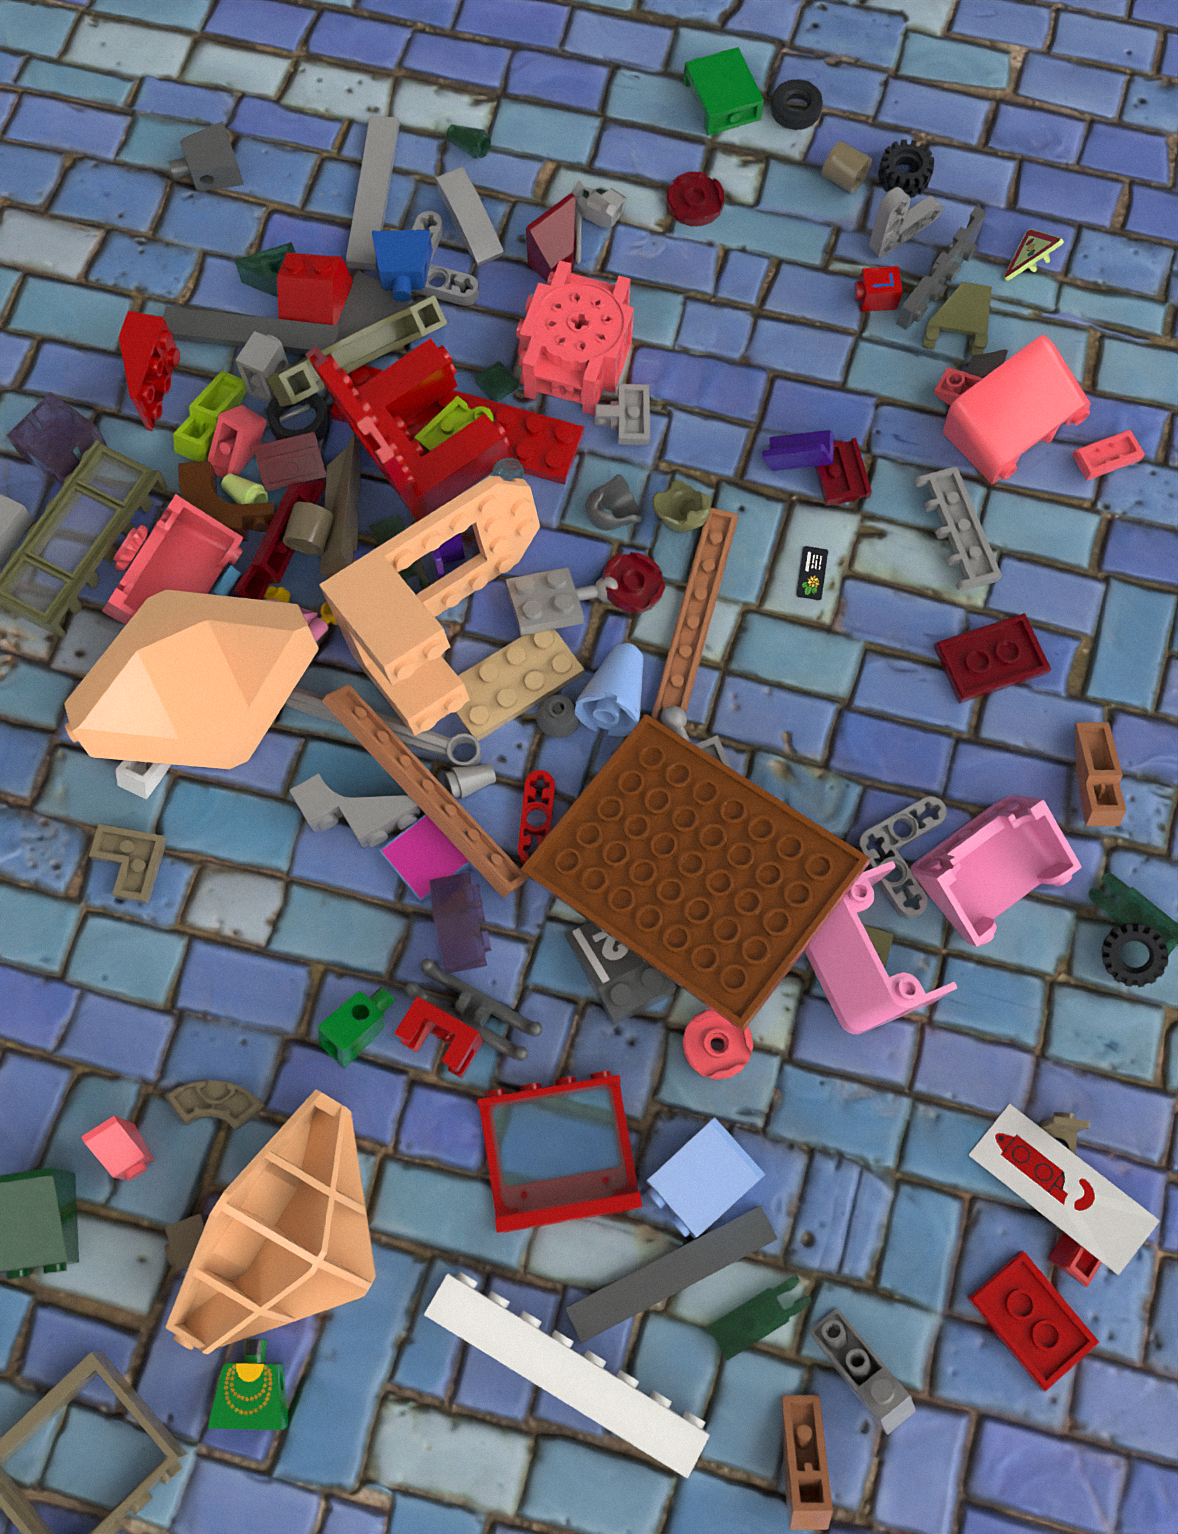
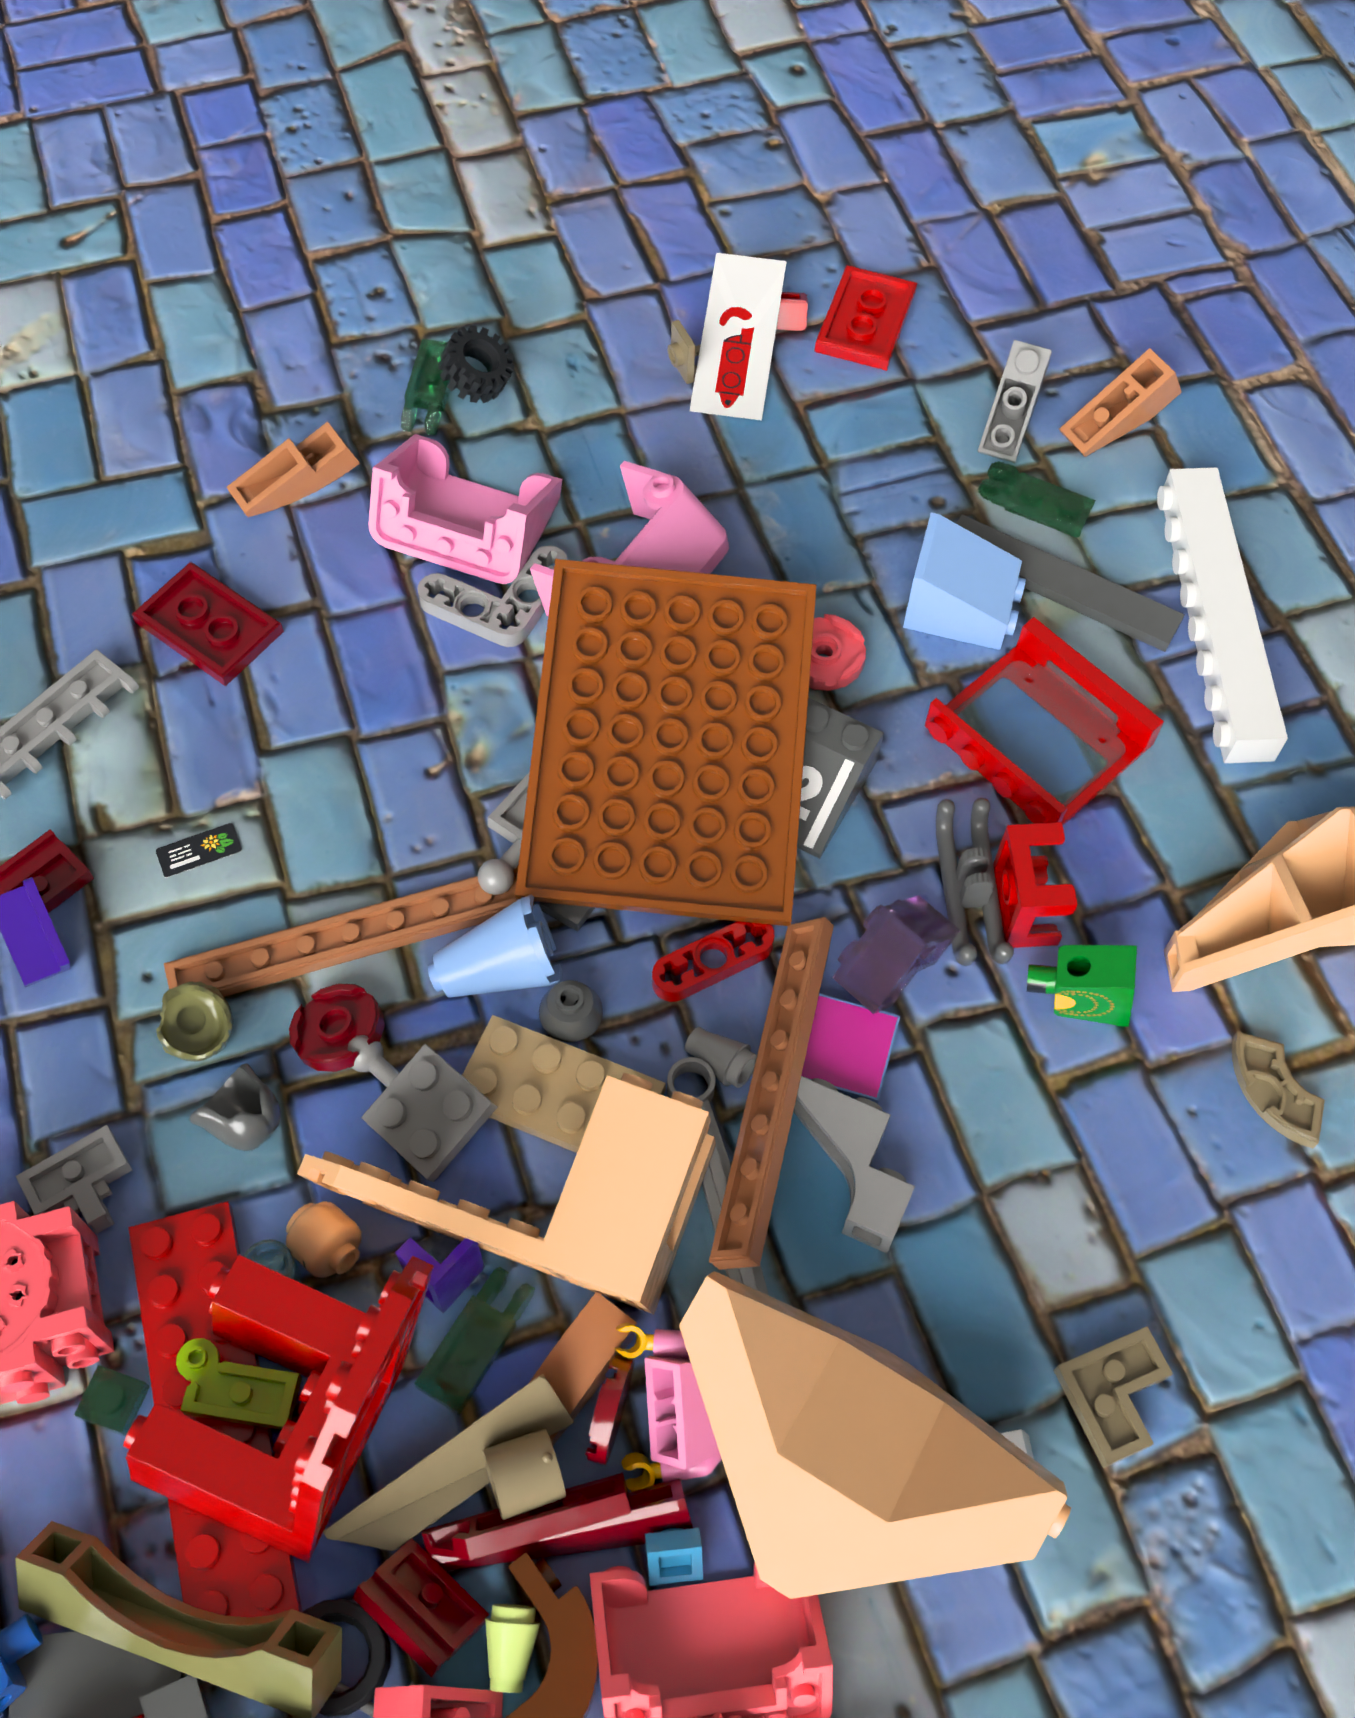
camera: 125 degrees left, 10 degrees down
none -> dark red tile [585,1354,635,1465]

